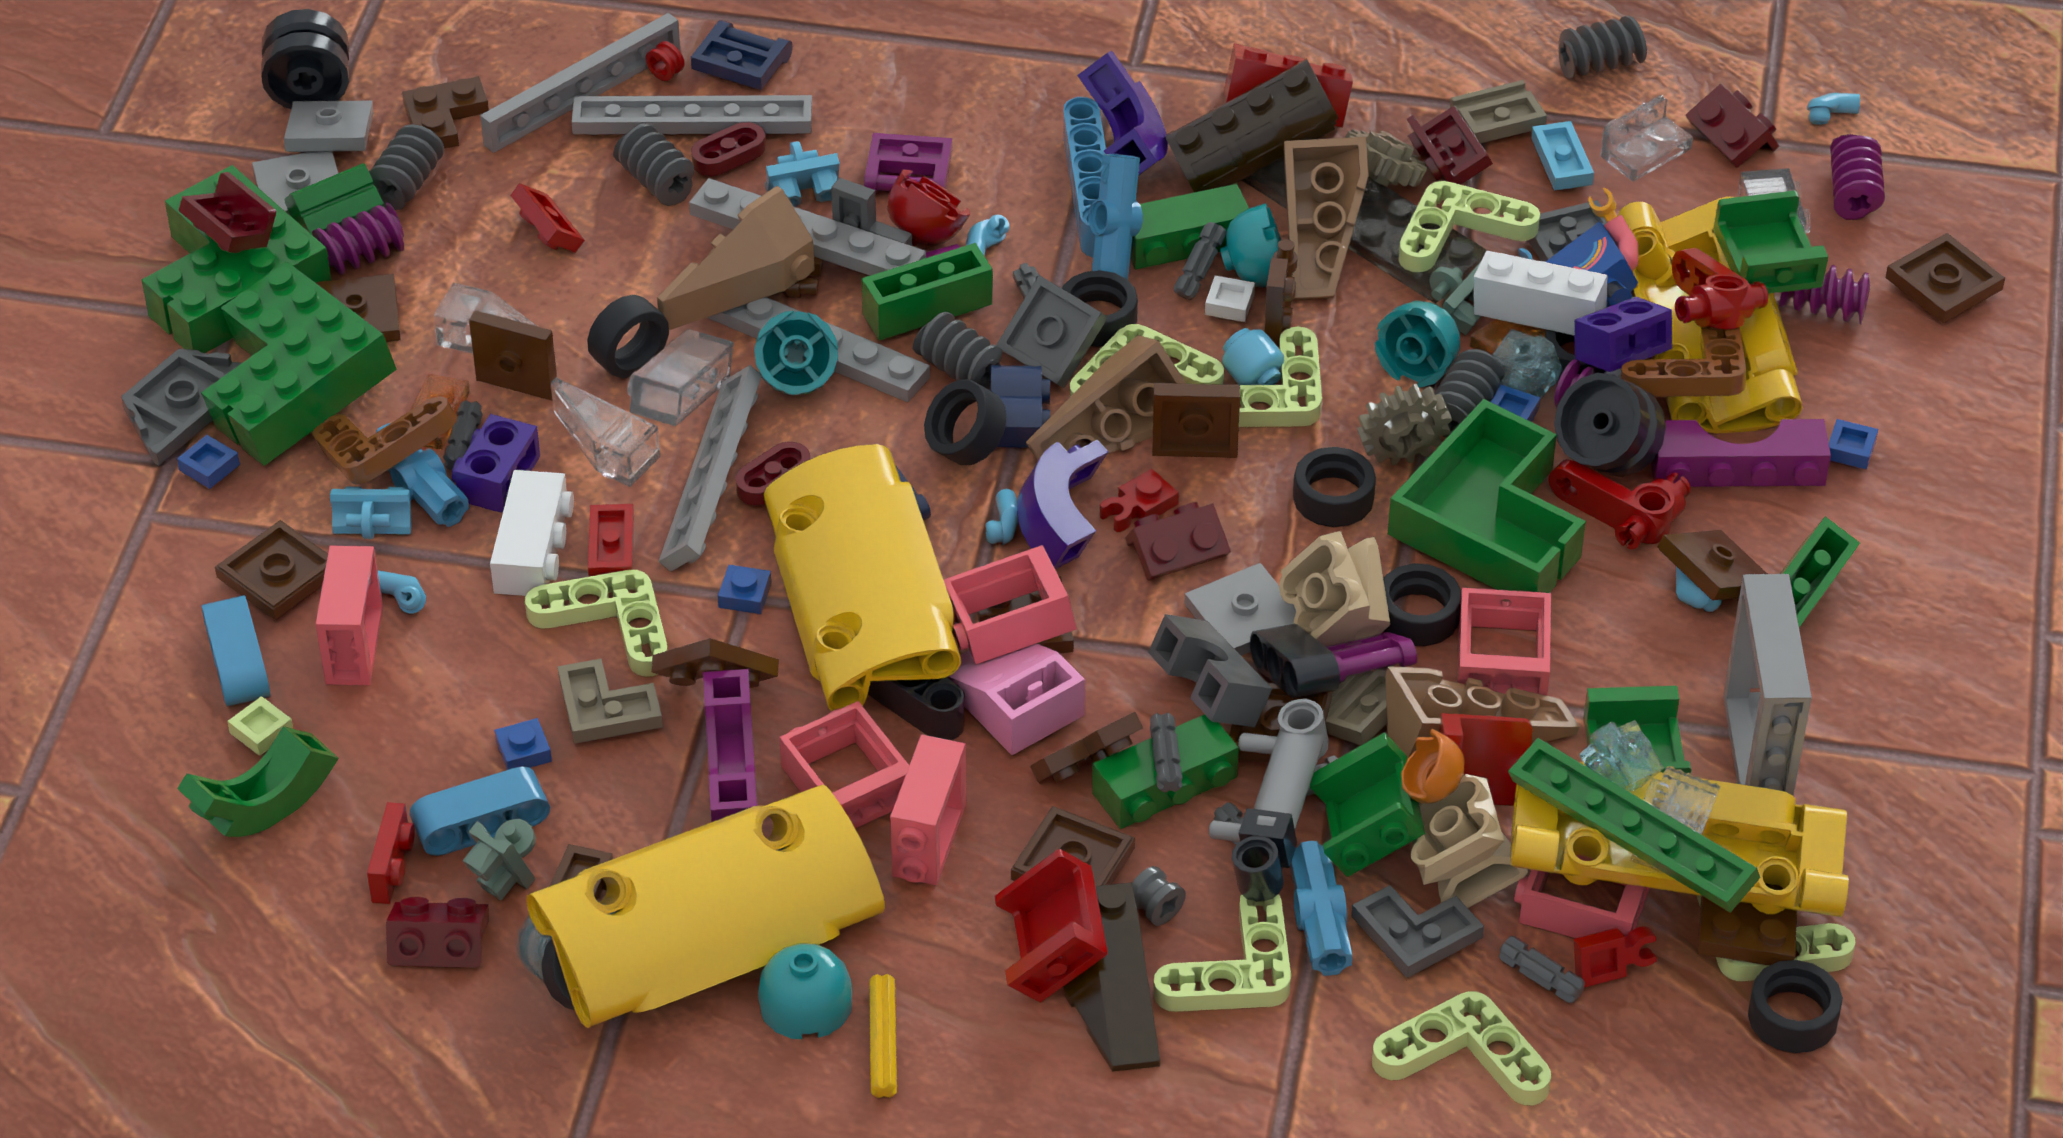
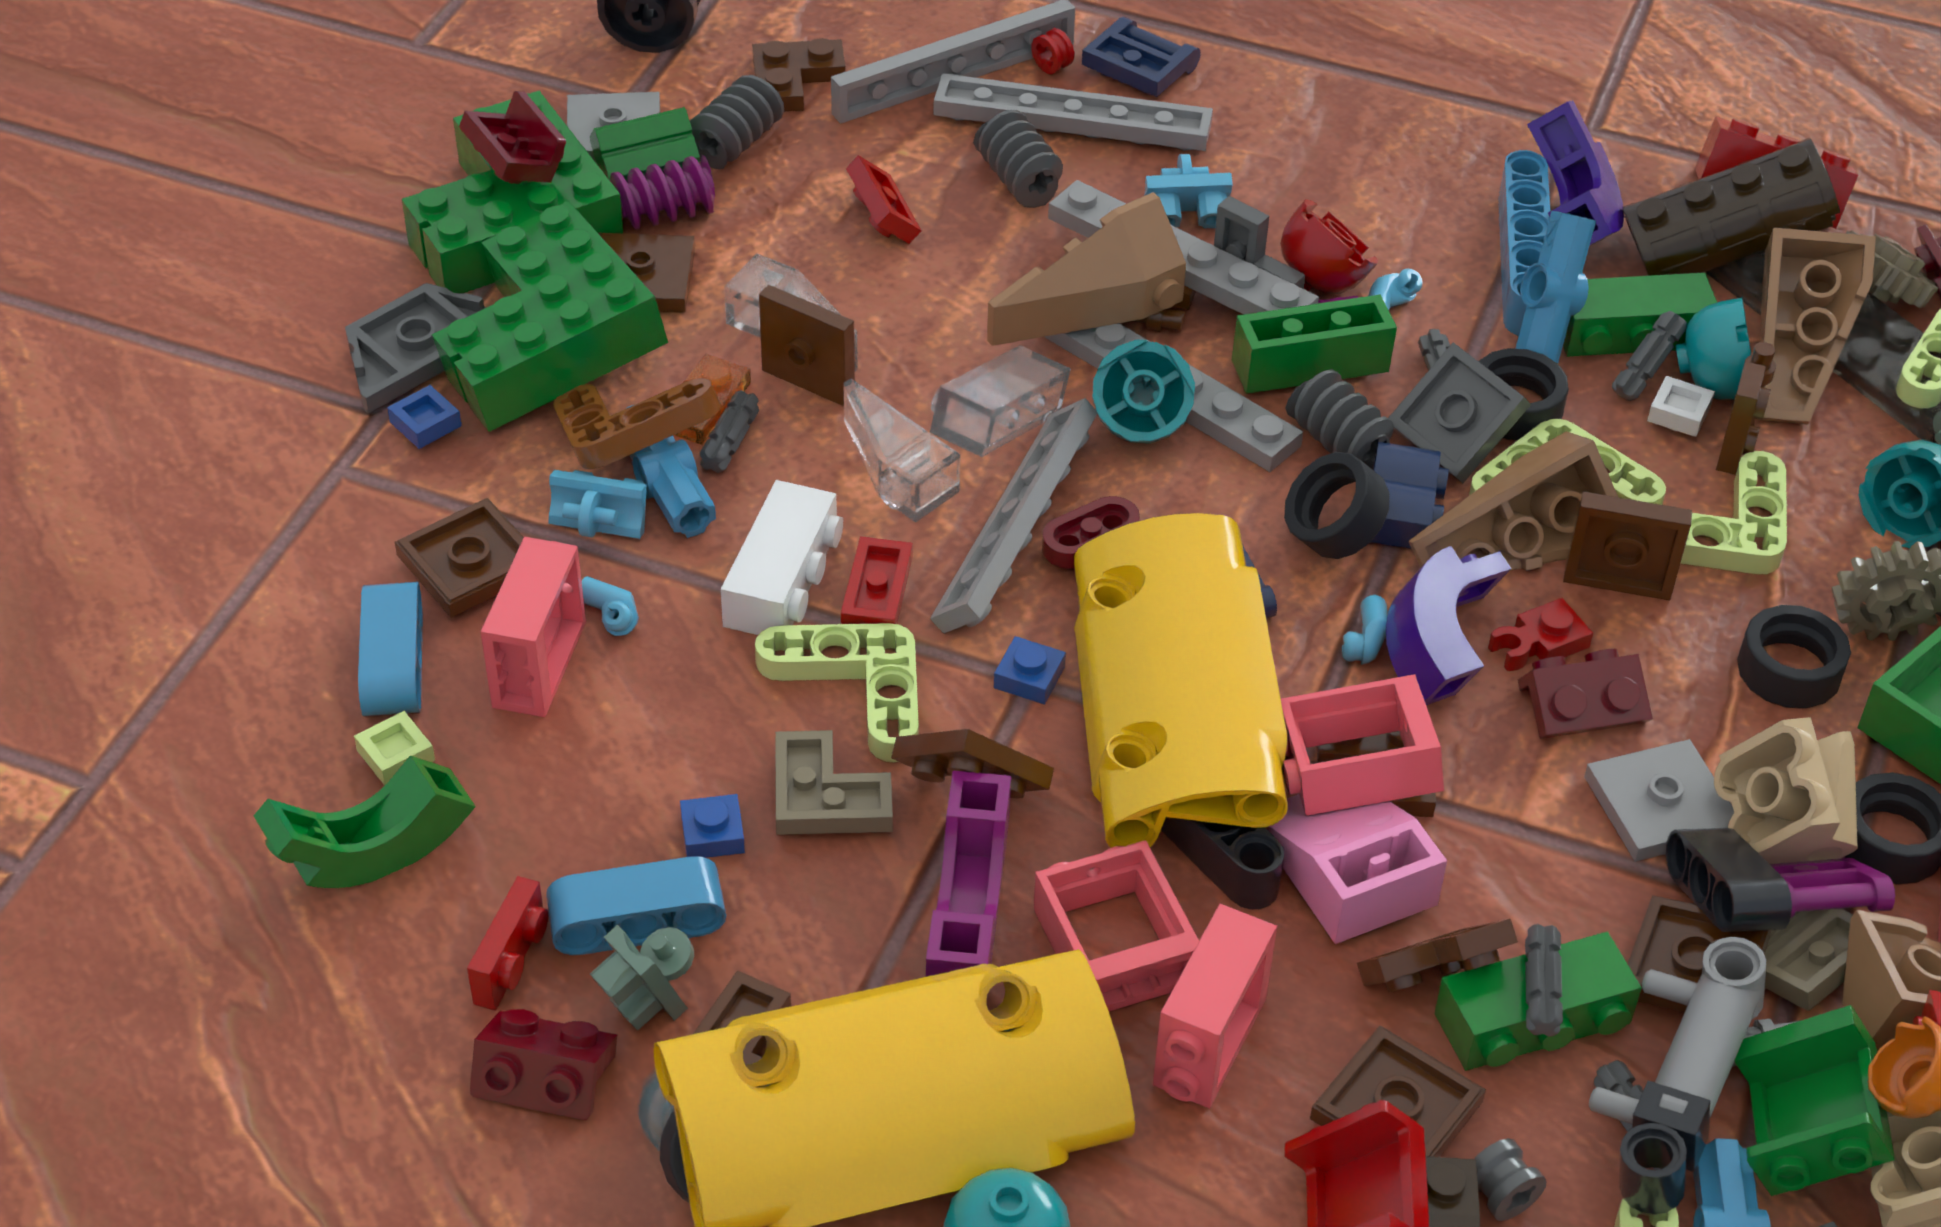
camera: 10 degrees right, 0 degrees up
light grey plate [284,101,374,152] -> none
dark purple brick [452,414,540,513] -> none
black tyre [587,295,669,378] -> none
dark red plate [691,122,766,177] -> none
magenta plate [864,133,953,194] -> none
dark grey arch [1148,614,1272,727] -> none
medium azure head [1222,328,1284,385] -> none

